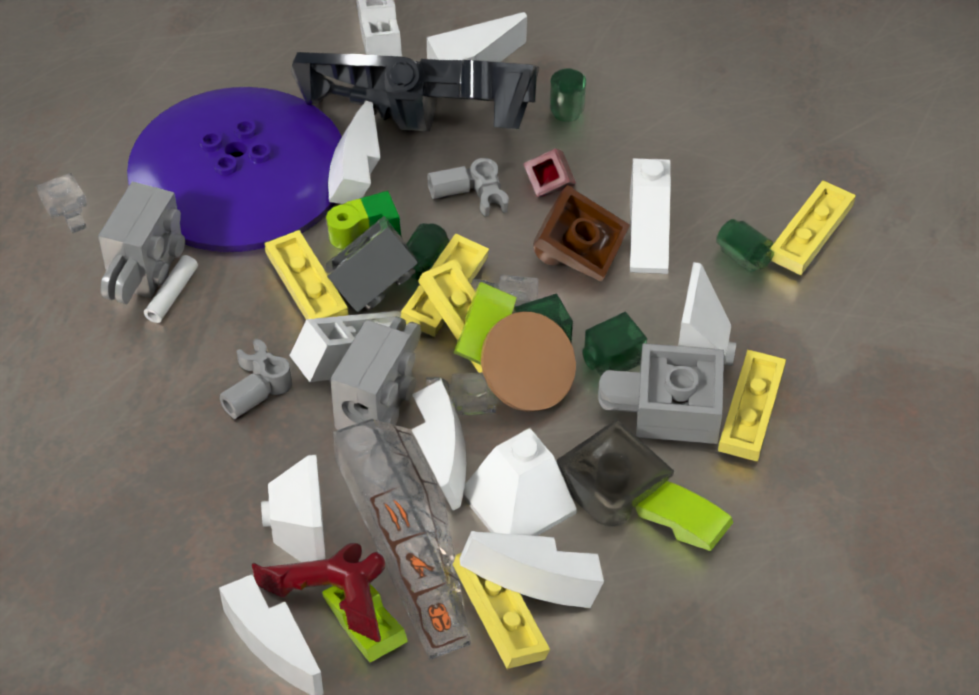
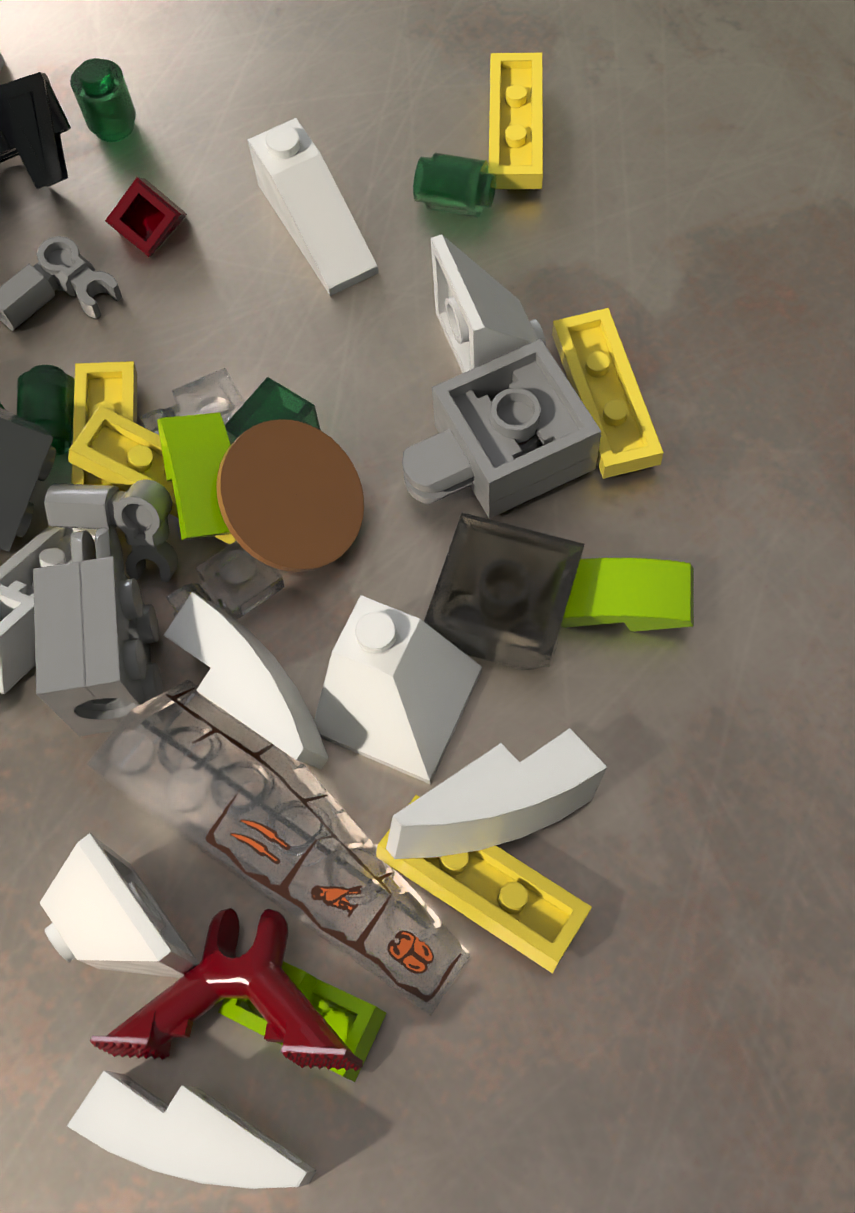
camera: 25 degrees left, 15 degrees up
reddish brown slope [533,185,630,282] -> none
clear green brick [582,311,647,376] -> none
none -> light grey bar [44,479,178,582]

